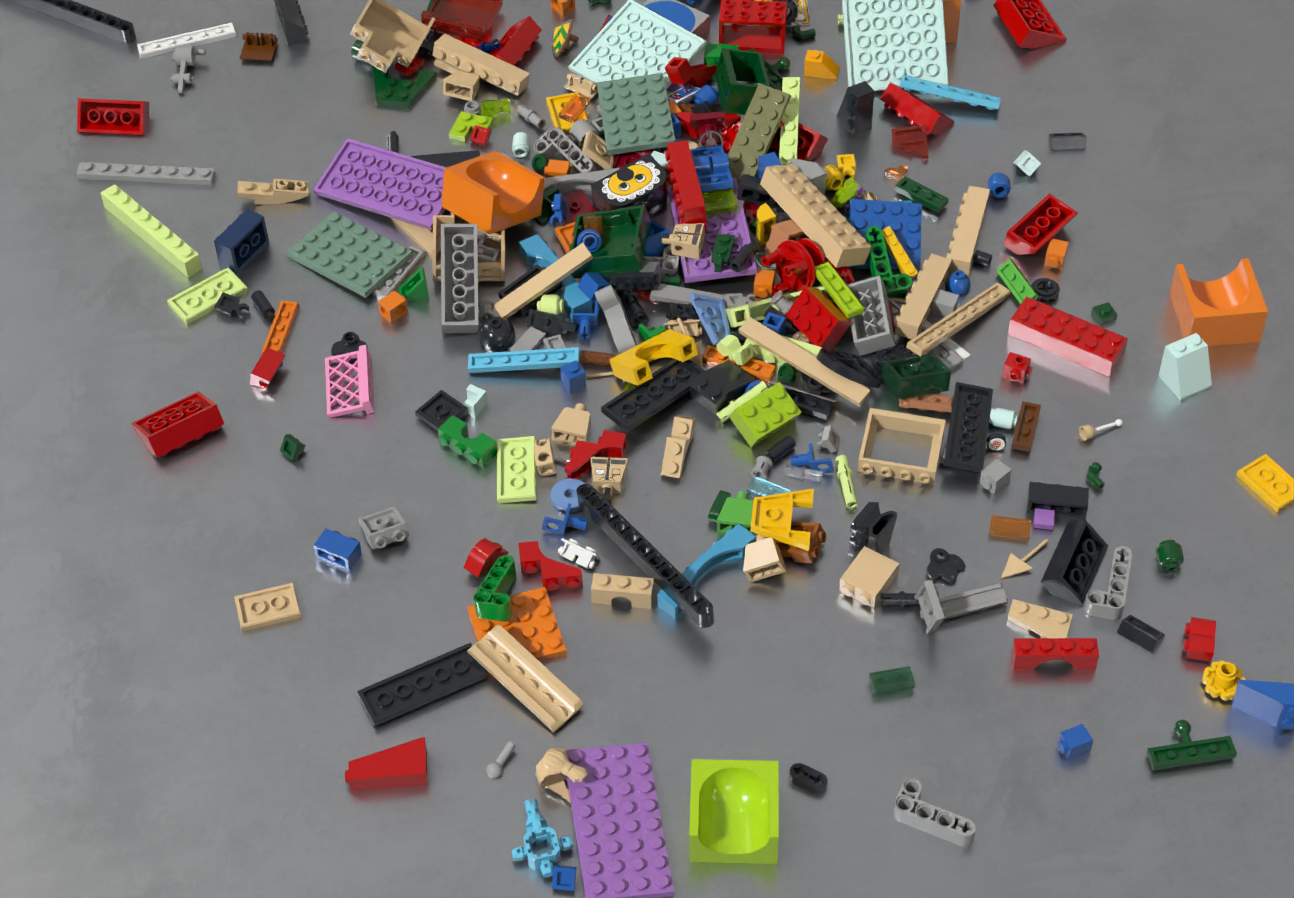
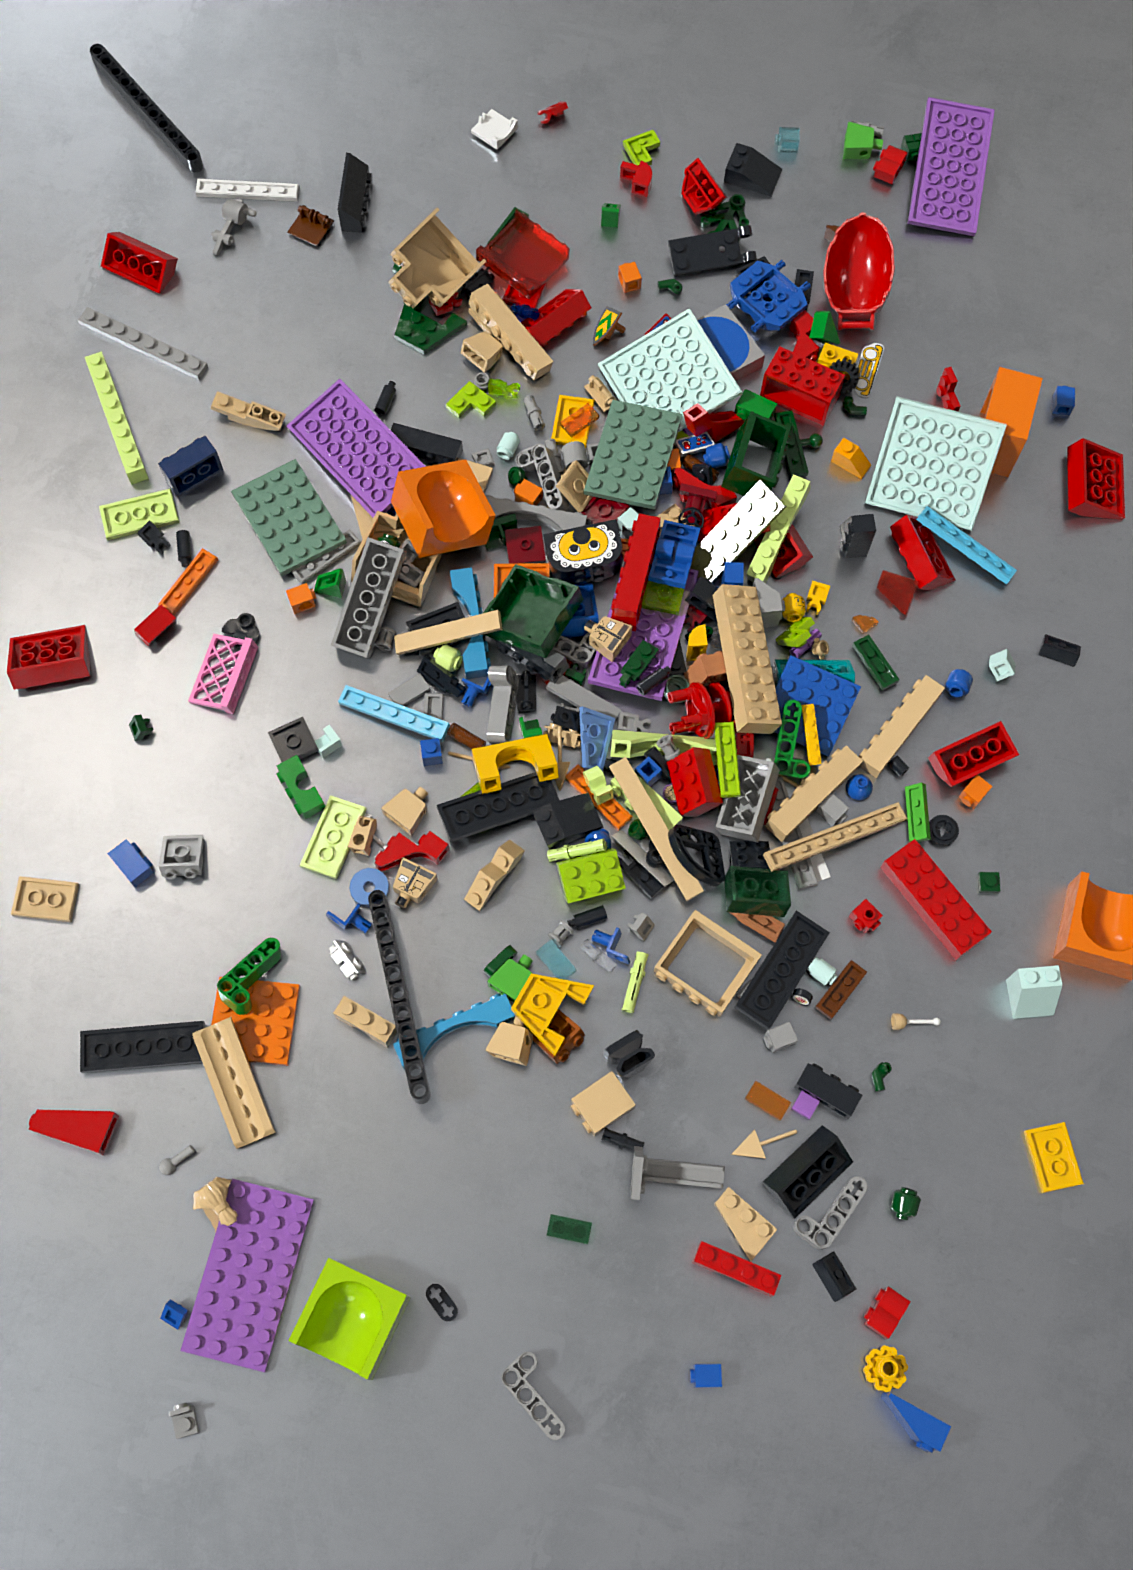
camera: 20 degrees right, 20 degrees up
red brick [463,538,509,578] -> none
red tile [470,125,492,146] -> none
black cylinder [479,317,516,353] -> none
medium azure piece [511,799,573,878] -> none
red arch [518,541,583,591] -> none
blue plate [550,194,567,227] -> none
blue brick [577,229,602,254] -> none
blue brick [578,272,610,300] -> none
clear orange tile [583,215,604,235] -> none
orange brick [754,269,775,298] -> none
black plate [927,548,966,584] -> none
dark green plate [1147,720,1237,771] -> none

